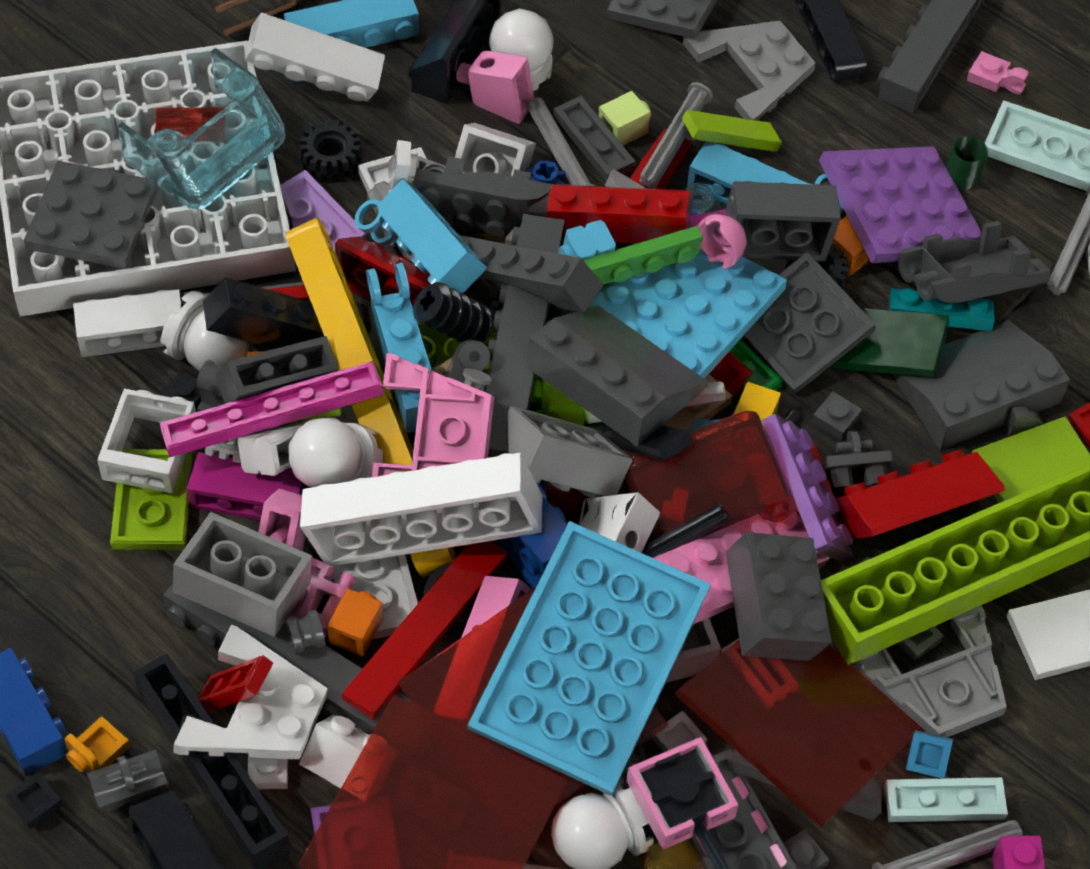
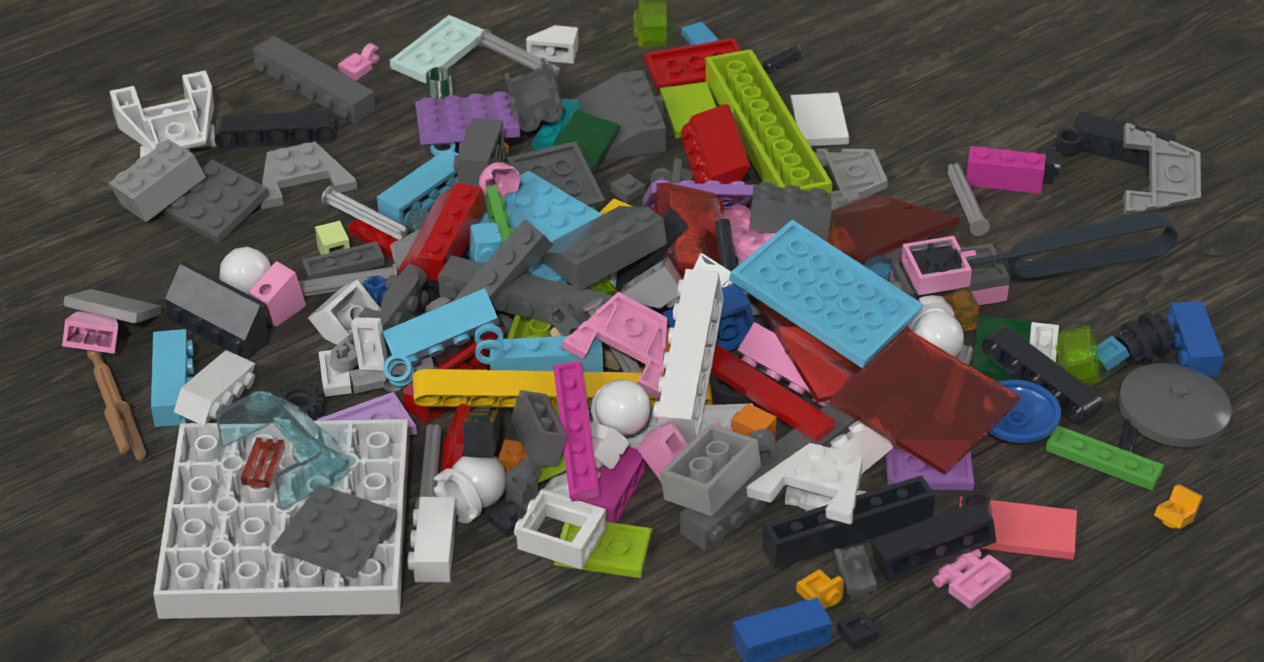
camera: 75 degrees left, 15 degrees down
red tile [198,655,274,713] -> none
black piece [413,282,493,343] -> none
lime tile [682,110,782,152] -> none
light aqua plate [884,778,1008,822] -> none
dark azure plate [906,730,953,779] -> none

